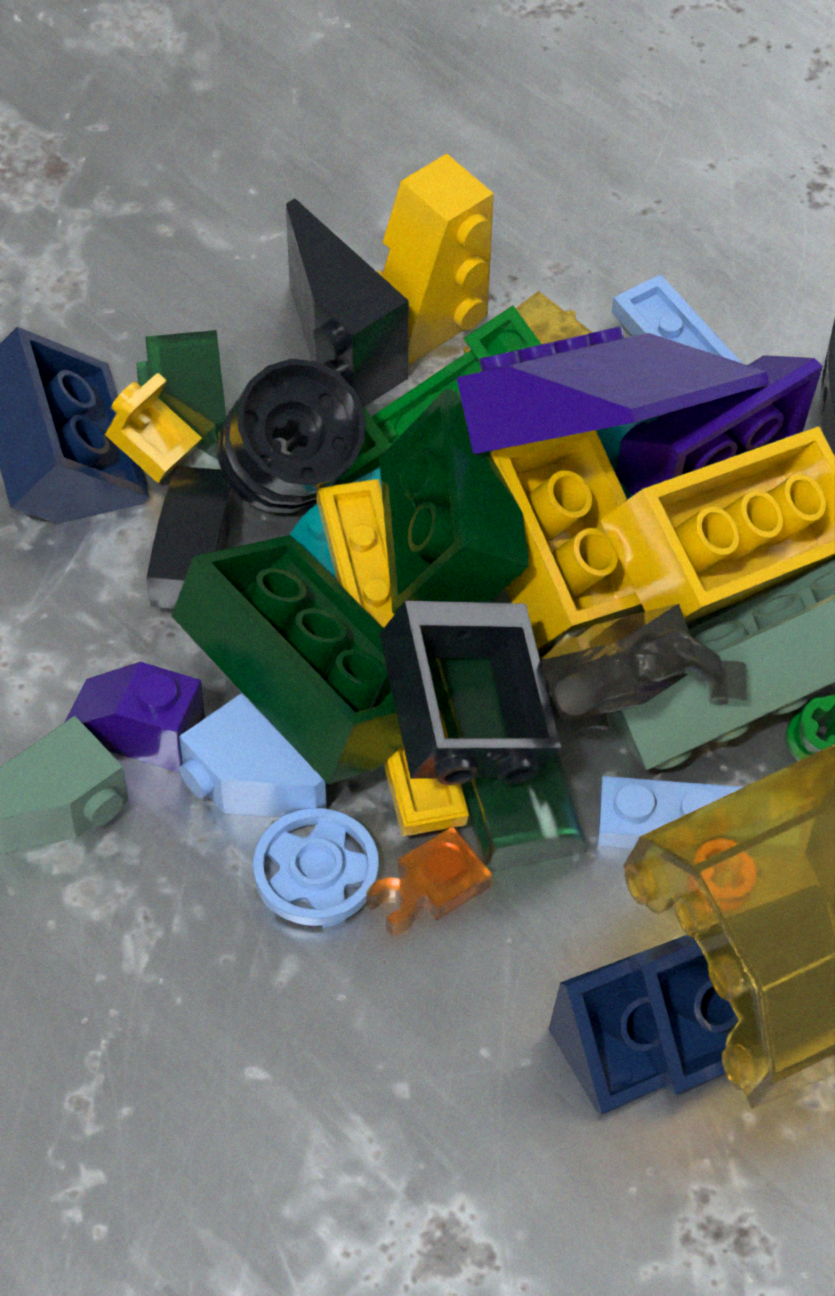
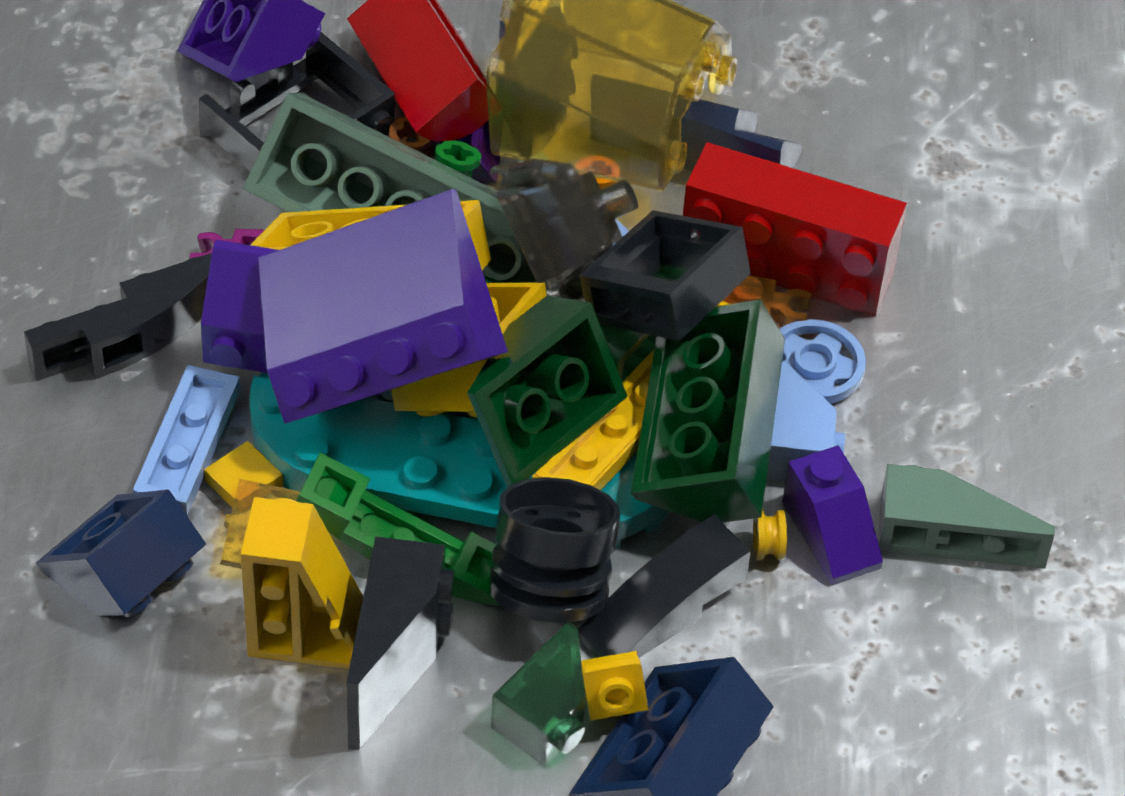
camera: 135 degrees left, 5 degrees down
none -> dark blue slope [36,489,207,618]
none -> red brick [682,142,907,317]
none -> yellow bush [753,510,787,561]

